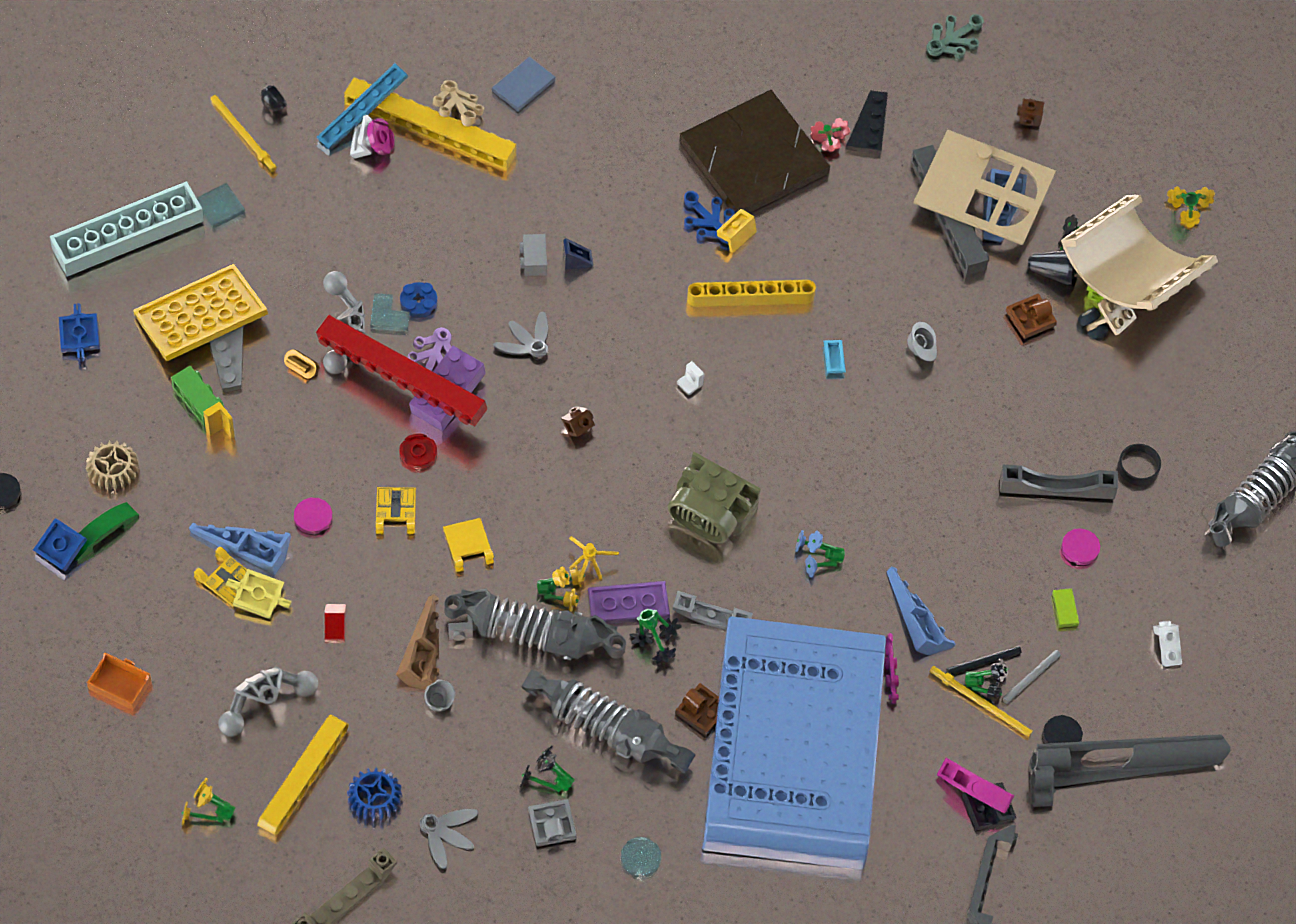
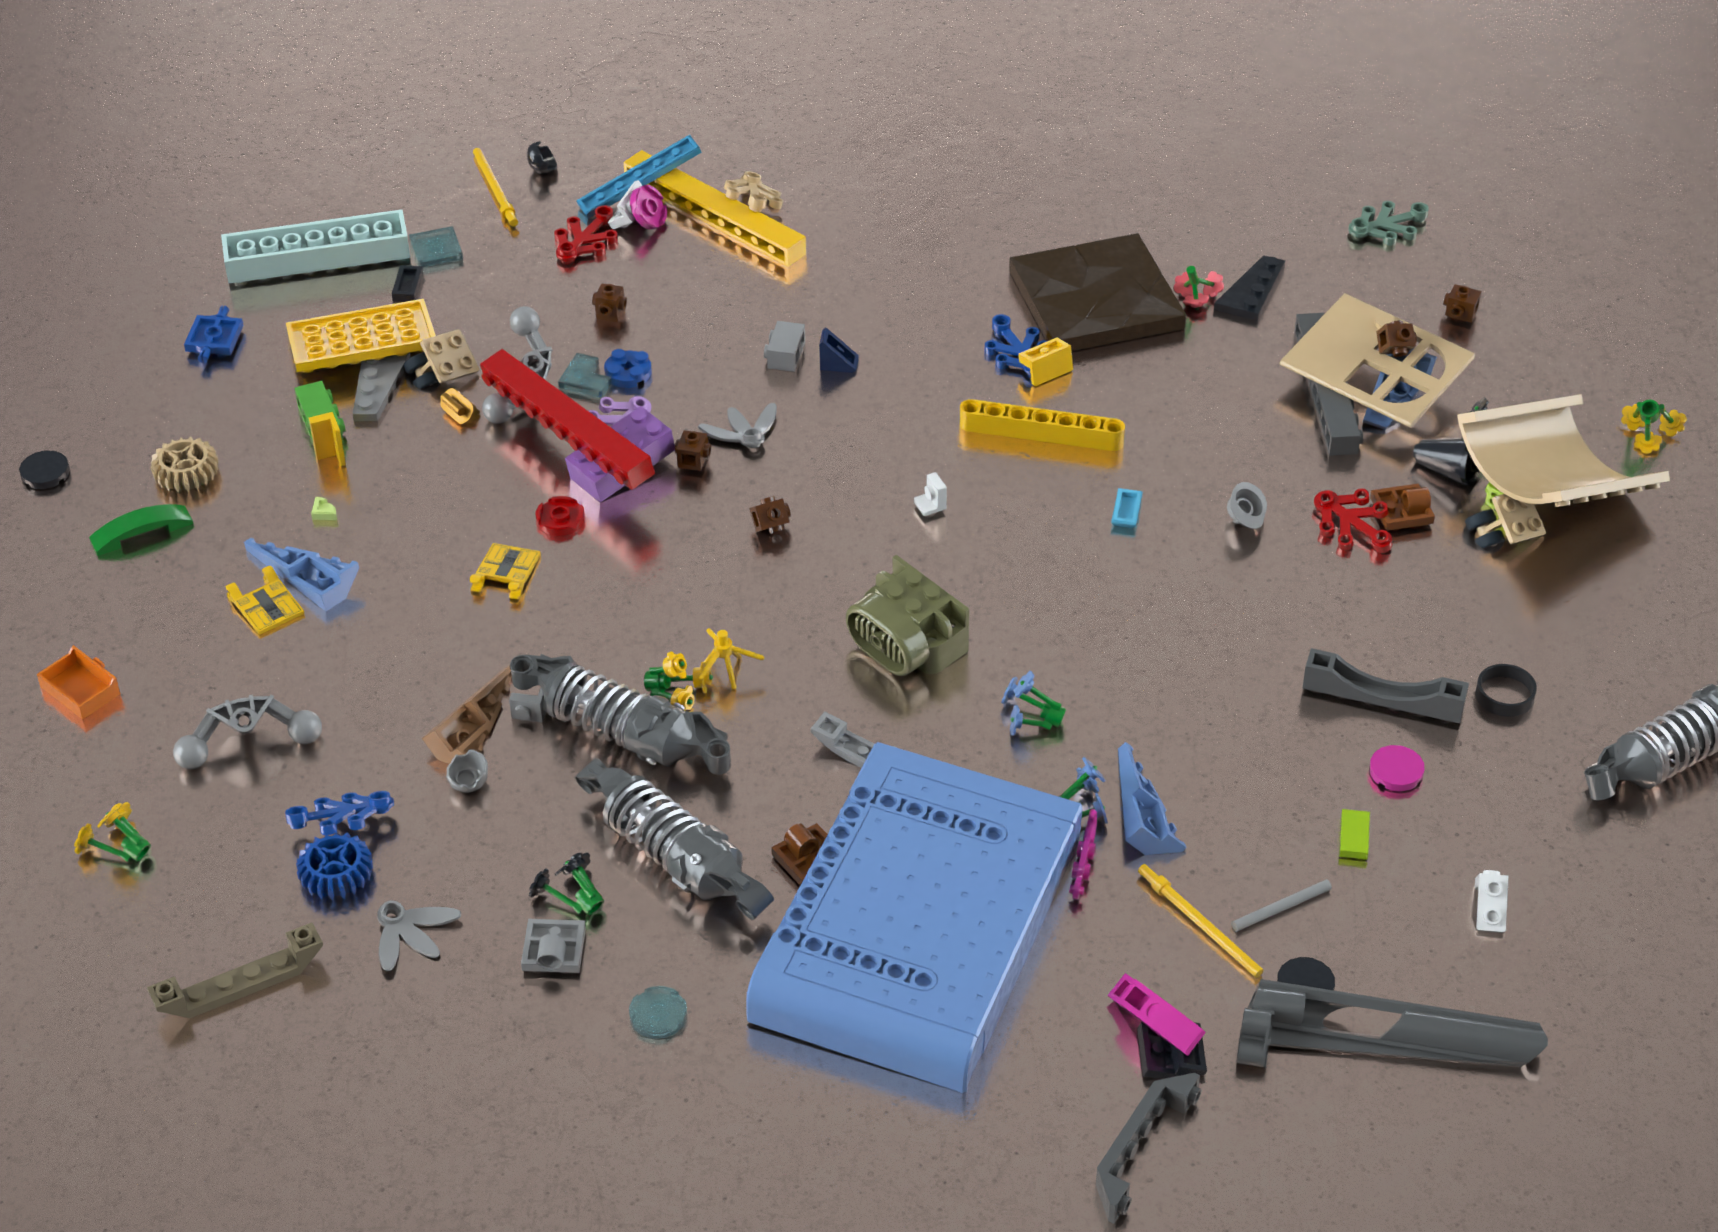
camera: 20 degrees right, 15 degrees down
blue plate [33,518,87,571] -> none
light yellow plate [226,569,292,619] -> none
yellow beam [257,714,349,836] -> none
dark pink tile [294,498,333,534] -> none
red slope [325,604,346,641] -> none
yellow flag [443,518,494,572] -> none
sand blue tile [492,57,555,112] -> none
medium lavender tile [587,581,670,624] -> none
plant [630,609,682,664] -> none
black bar [946,646,1022,675] -> none
plant [965,659,1009,705] -> none
none -> blue plant [285,791,394,835]
none -> yellowish green tile [311,497,337,521]
none -> black tile [392,265,423,302]
none -> tan plate [404,329,479,389]
none -> red plant [554,205,618,262]
none -> reddish brown brick [592,283,627,323]
none -> reddish brown brick [675,430,711,471]
none -> medium blue plant [1059,757,1108,824]
none -> red plant [1314,488,1393,553]
none -> reddish brown brick [1376,320,1417,357]

